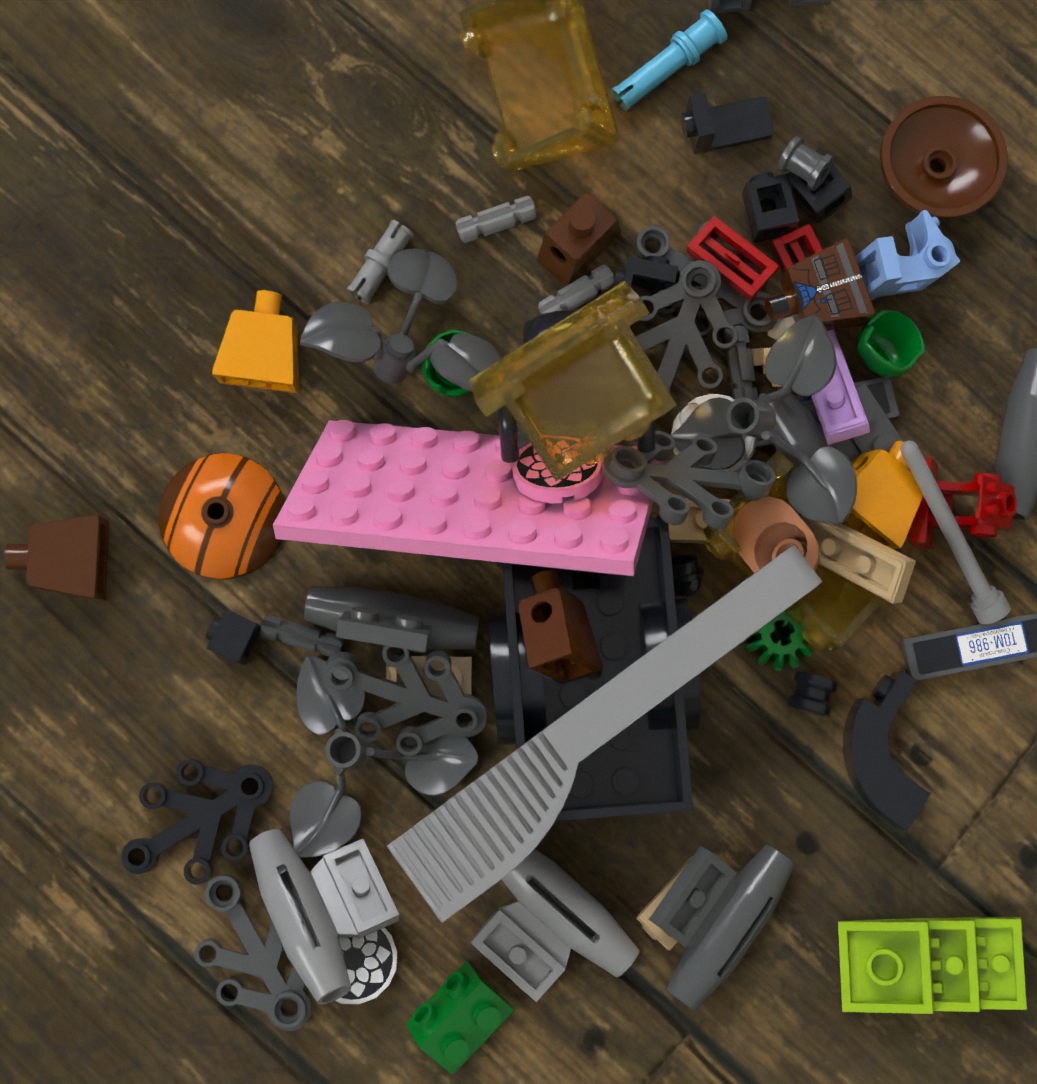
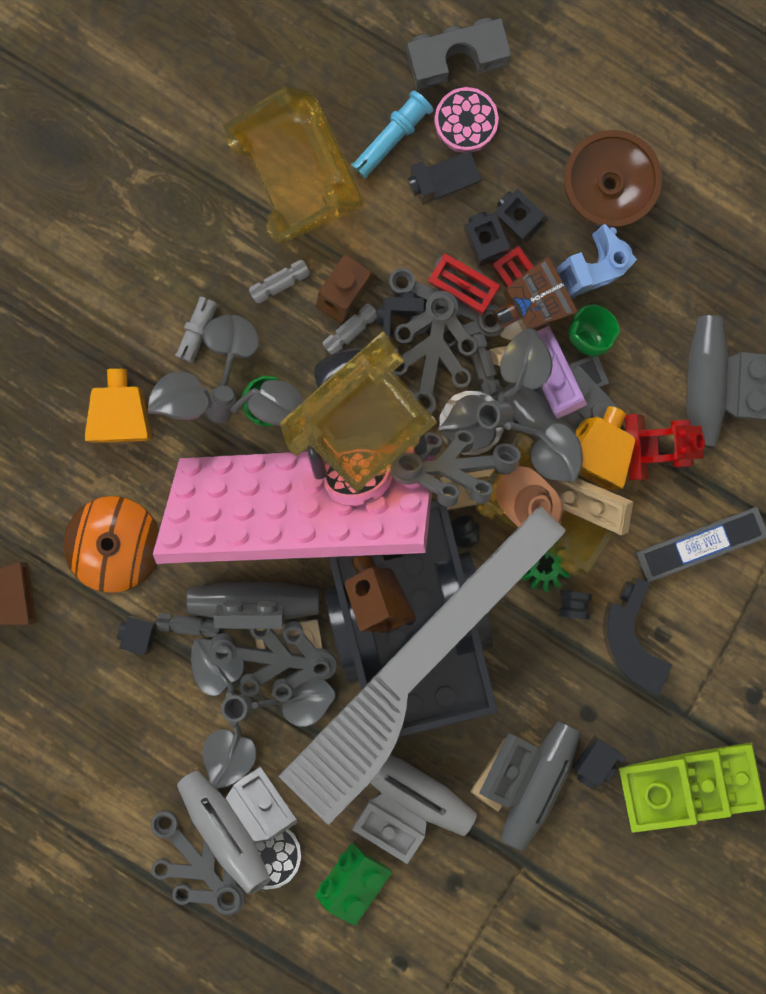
camera: 10 degrees left, 5 degrees up
black plant [121,759,274,885] -> none
dark grey bush [777,136,835,191] -> none
light grey piece [900,440,1011,624] -> none
none -> tile [434,87,499,153]
none -> black brick [573,735,626,790]

